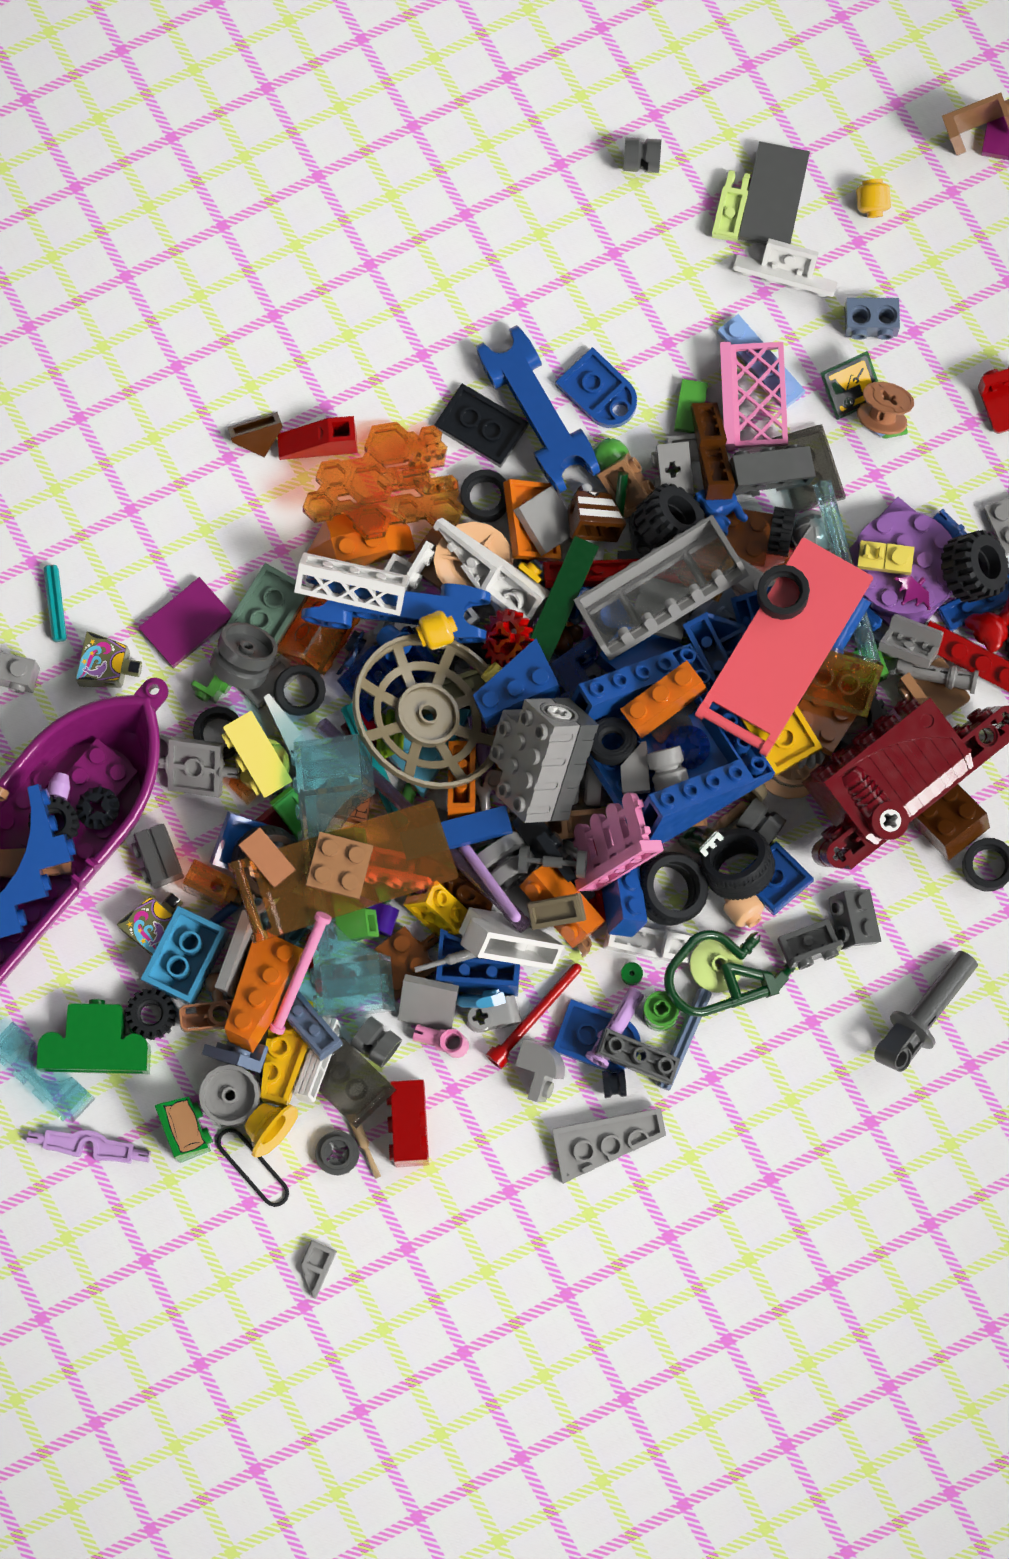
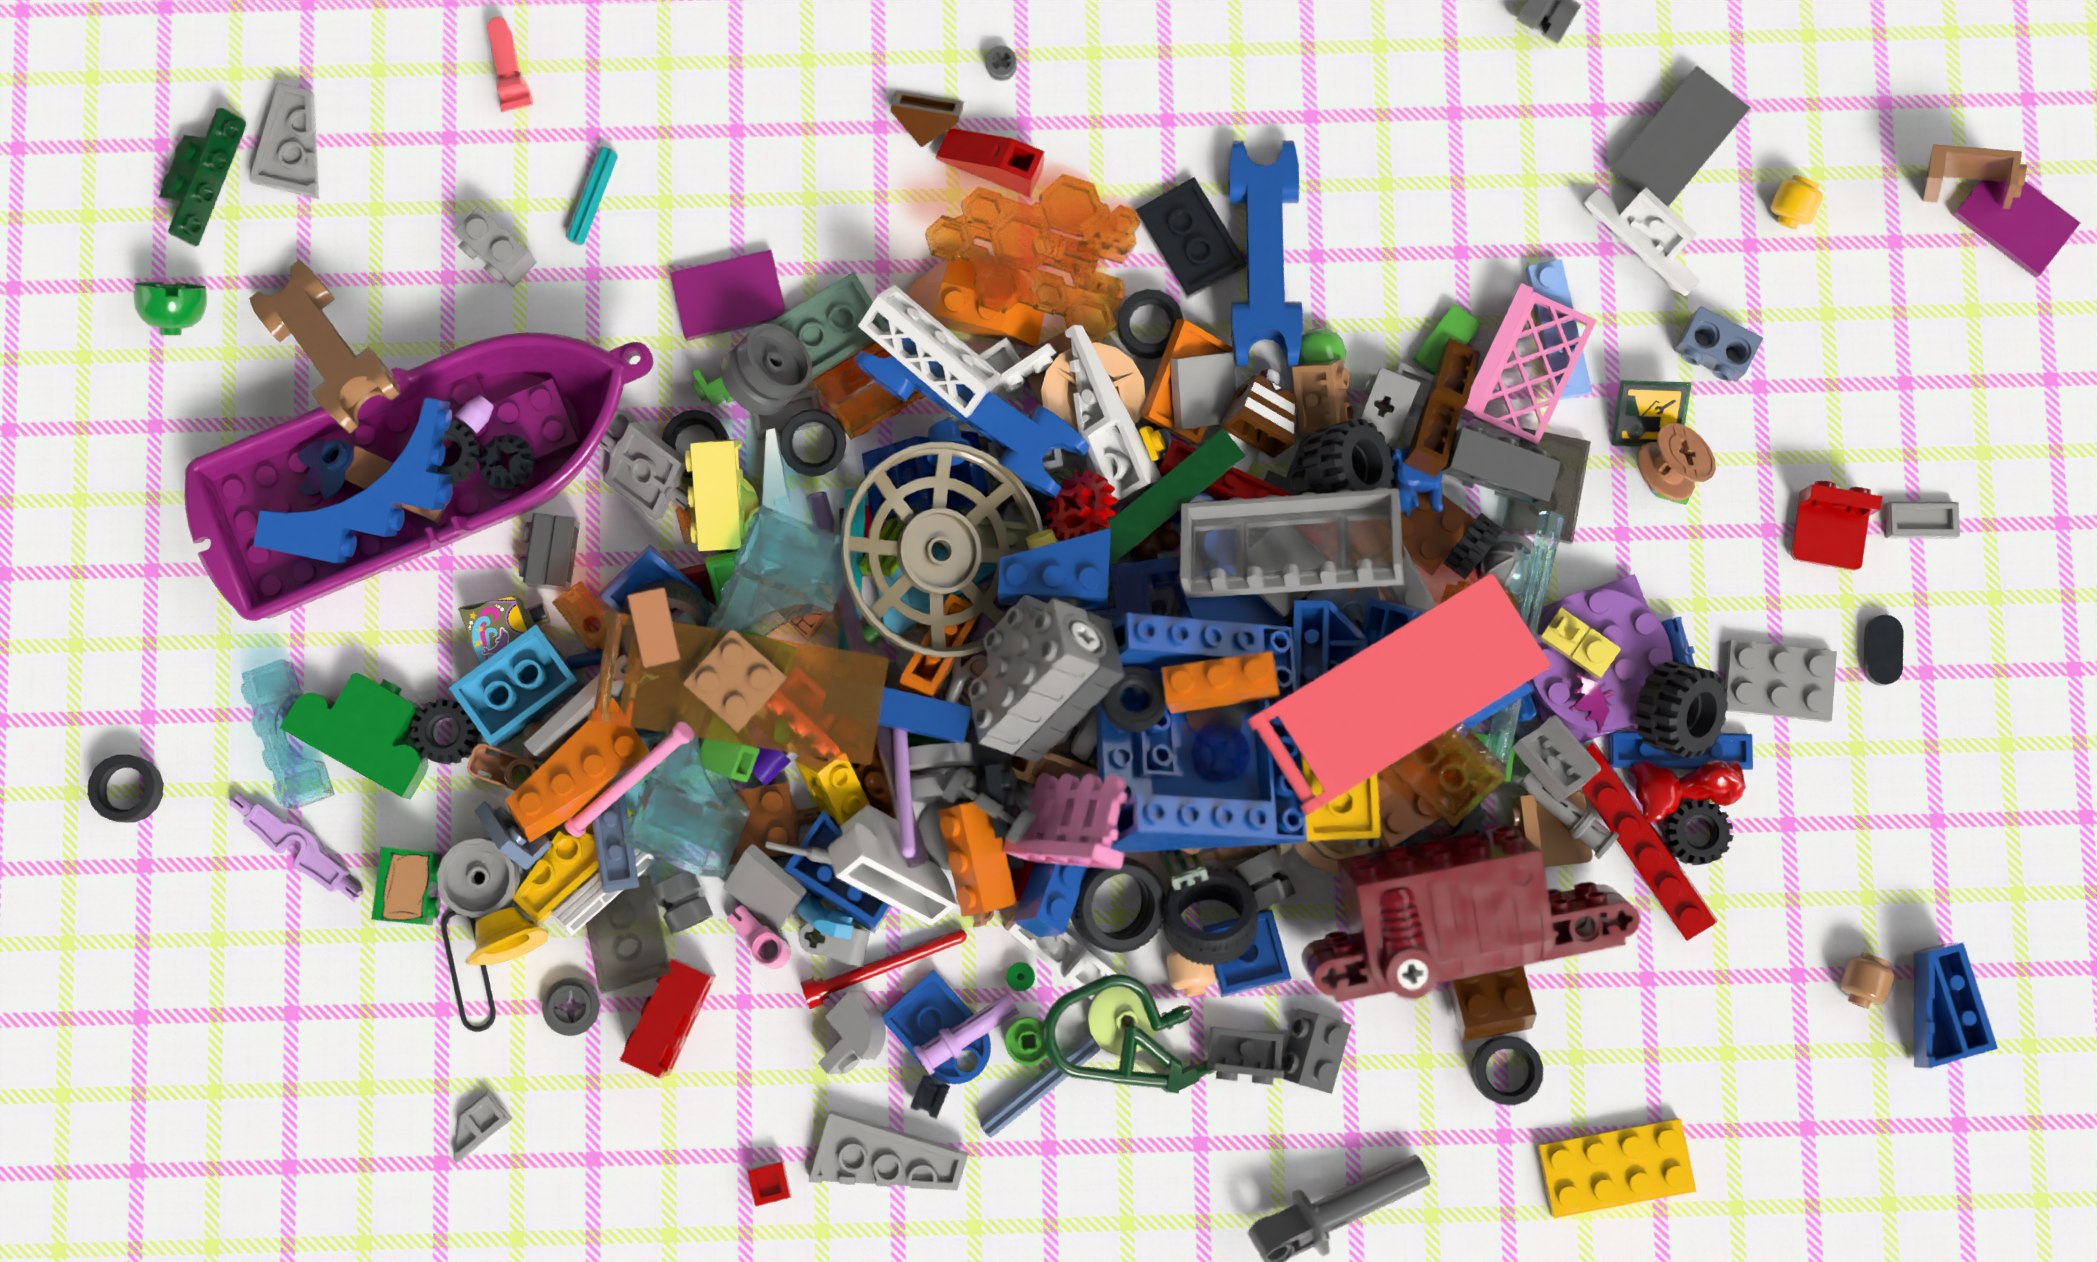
camera: 25 degrees right, 5 degrees up
torso [76,631,142,688] -> none
dark blue plate [336,630,367,675] -> none
tan piece [348,1114,381,1179] -> none
yellow head [415,610,458,650] -> none
dark tan tile [526,892,586,930] -> none
blue tile [555,347,637,428] -> none
dark grey tile [594,1028,680,1085] -> none
dark green piece [615,471,628,517] -> none
light grey tile [620,741,651,795] -> none
light grey wheel [646,745,689,792] -> none
yellowish green hinge [712,170,751,242] -> none
black tyre [757,564,810,620] -> none
none -> red plate [747,1161,792,1207]
none -> dark grey bush [986,46,1017,81]

